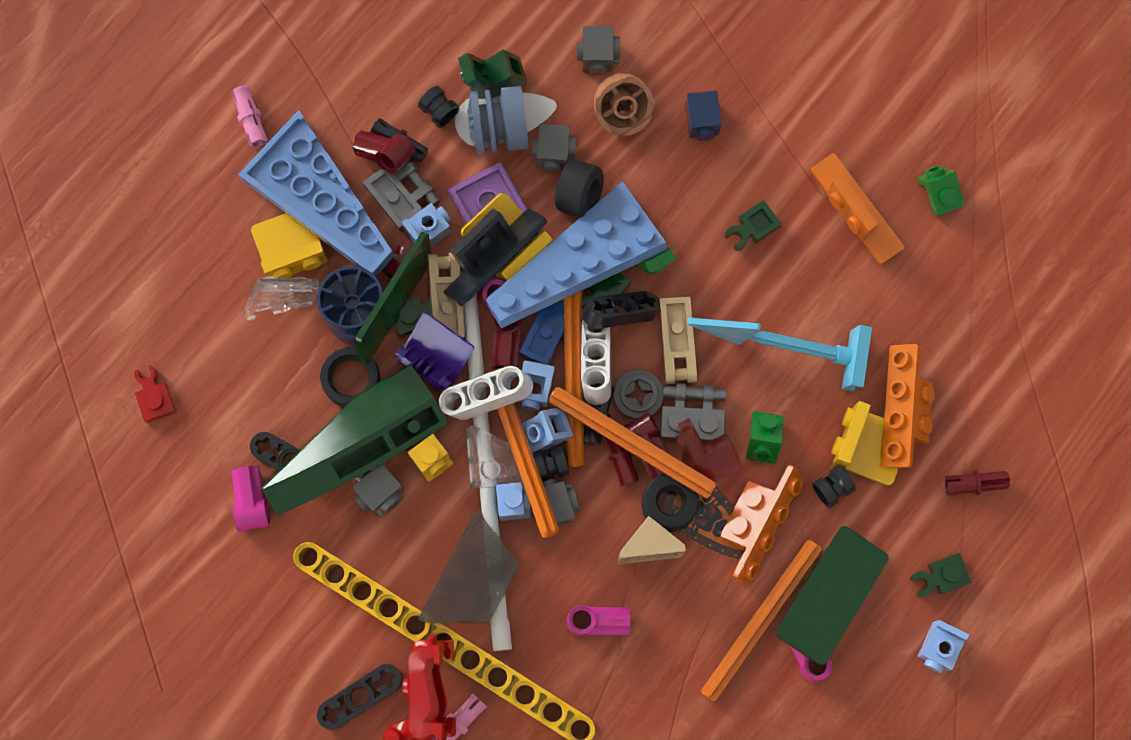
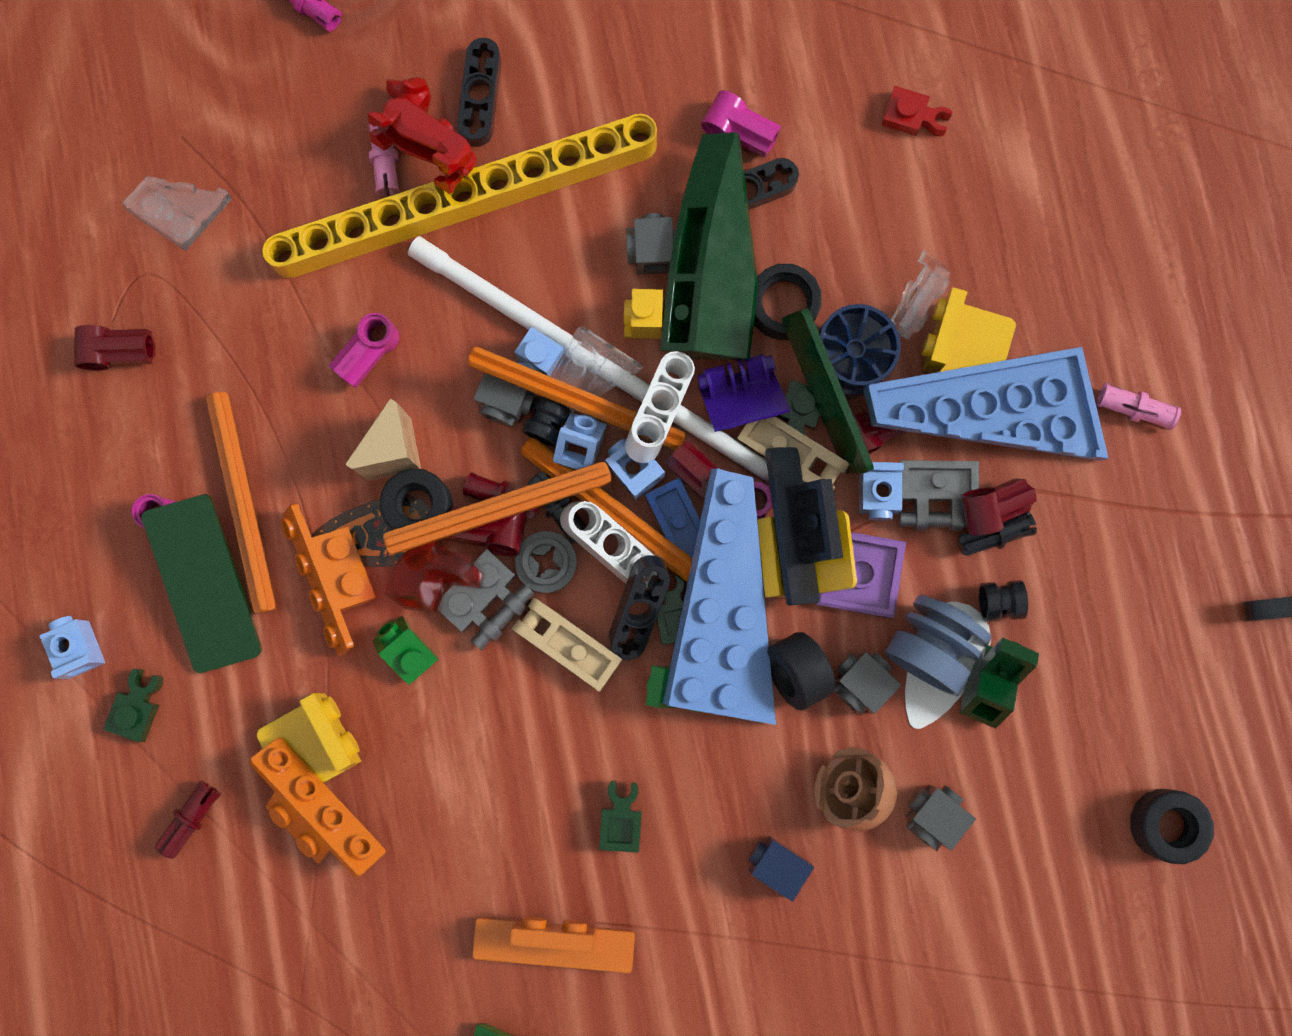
camera: 135 degrees right, 5 degrees up
clear smoke wing [418,510,519,623] -> none
medium azure piece [687,318,872,392] -> none
black wheel [812,465,856,508] -> none

